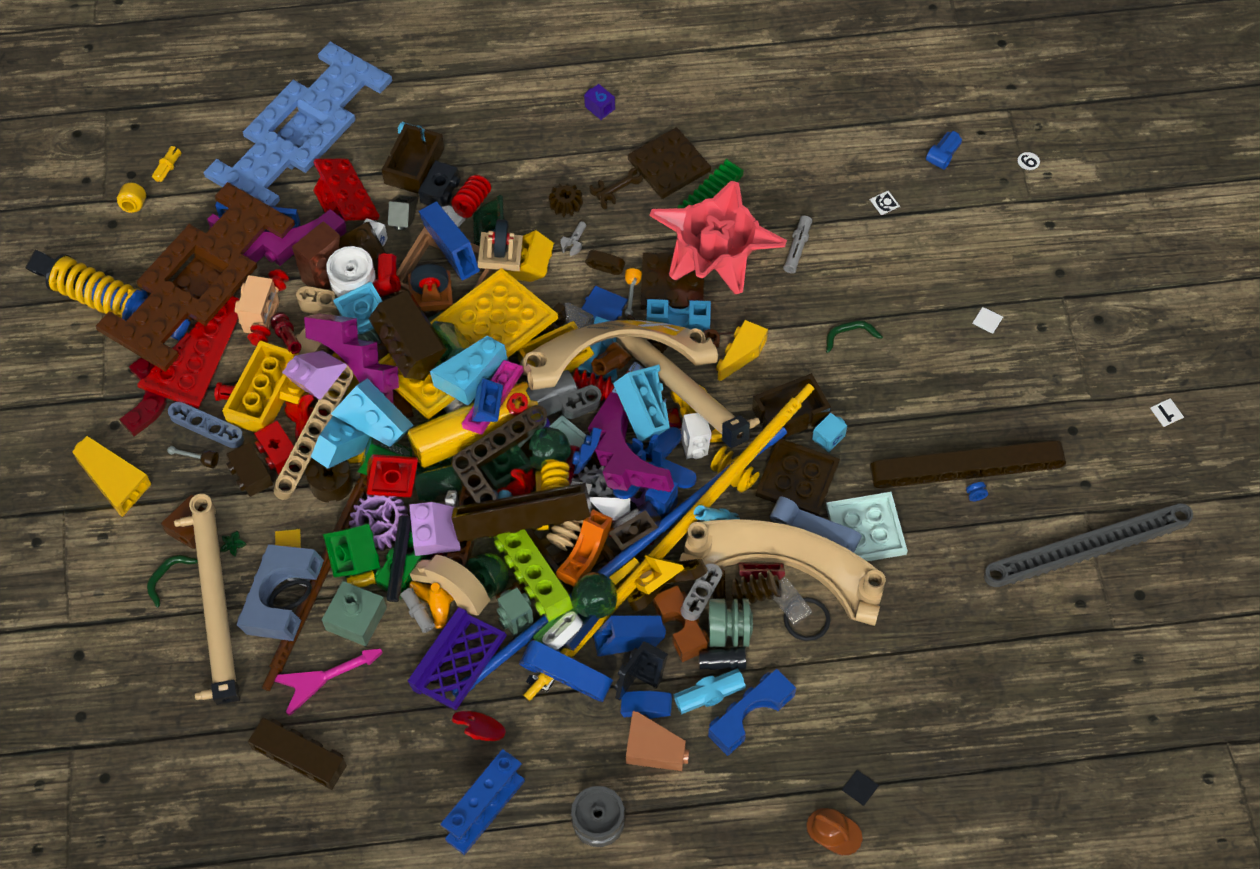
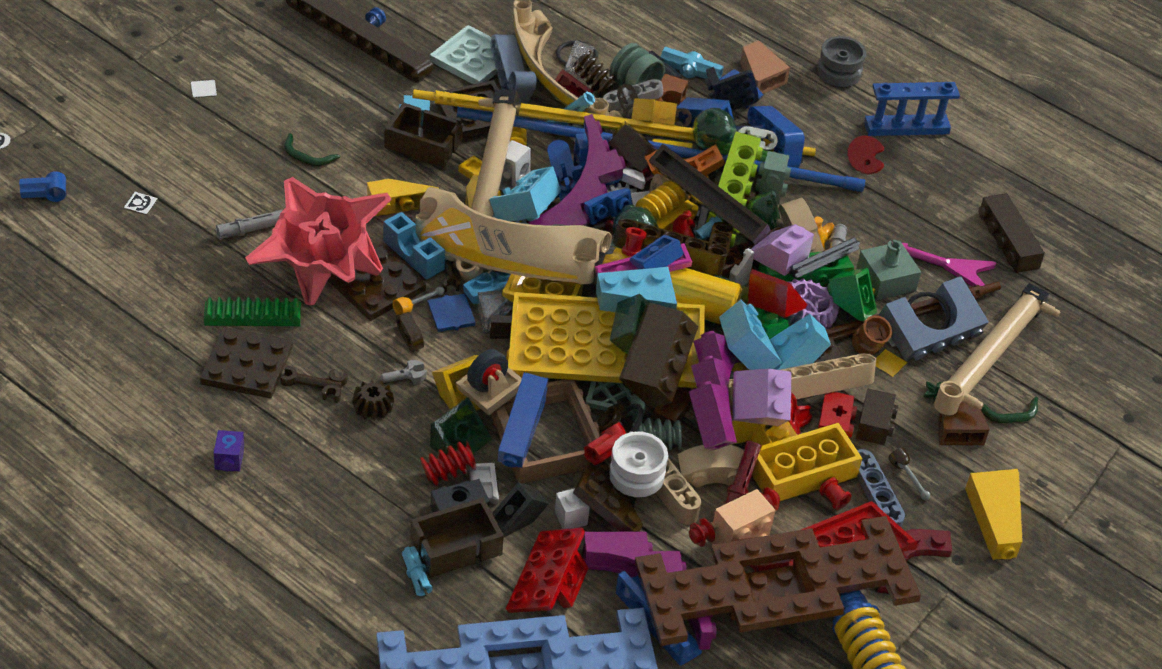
camera: 140 degrees left, 15 degrees down
copper wedge [292,221,340,290] -> none
medium azure slope [333,282,382,334] -> none
plate [408,264,453,311] -> none
dark purple fence [408,607,507,710] -> none
blue arch [708,669,796,756] -> none
none -> dark orange wheel [852,315,892,356]

